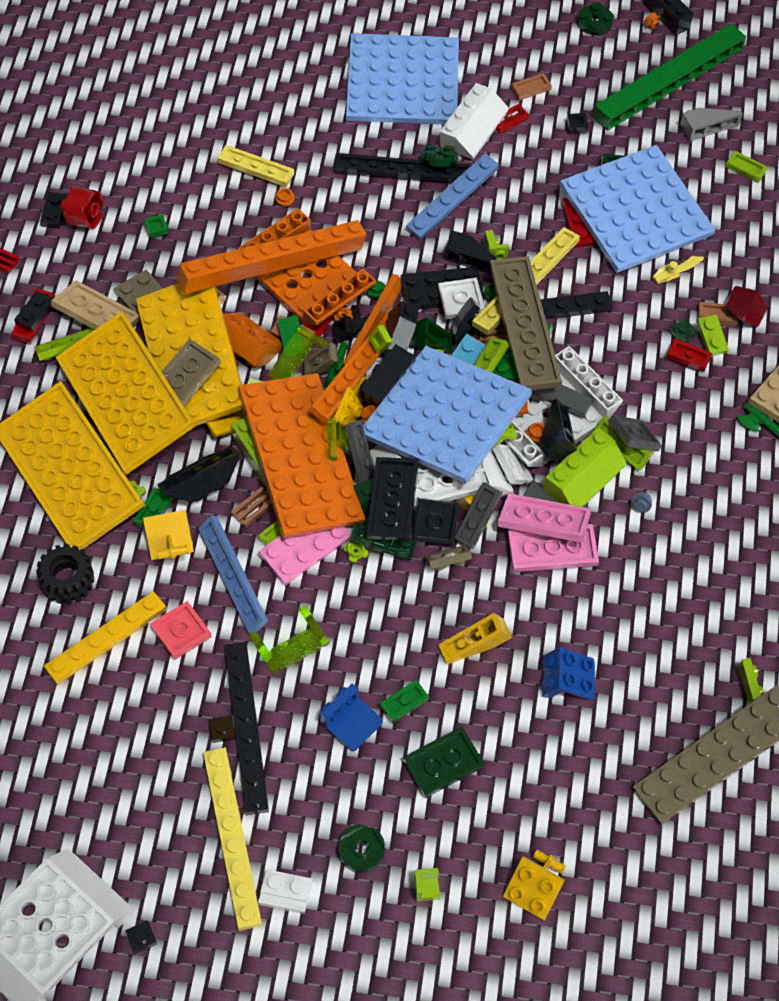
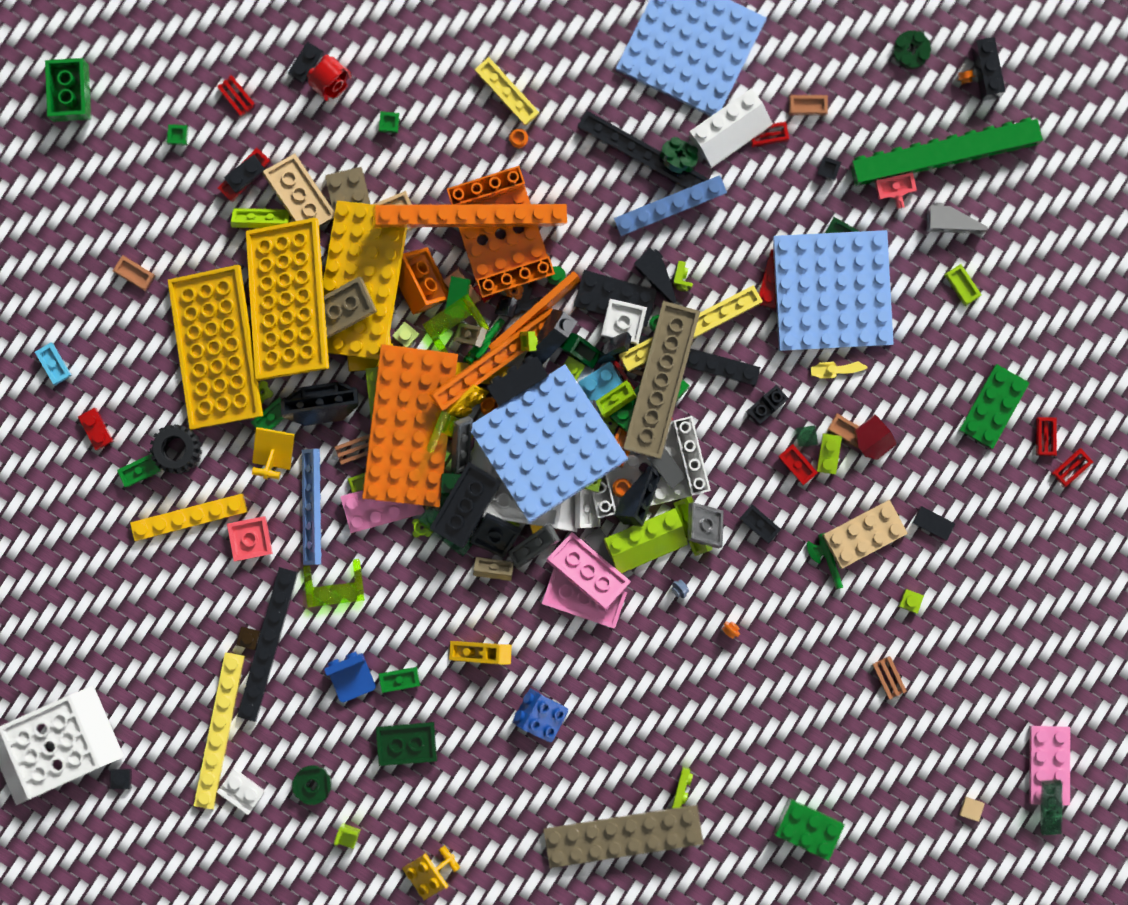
camera: 25 degrees right, 25 degrees up
none -> green plate [117,454,161,488]
none -> orange plate [722,621,740,639]
none -> black plate [739,504,781,544]
none -> black slope [746,385,789,426]
none -> coral plate [875,172,917,209]

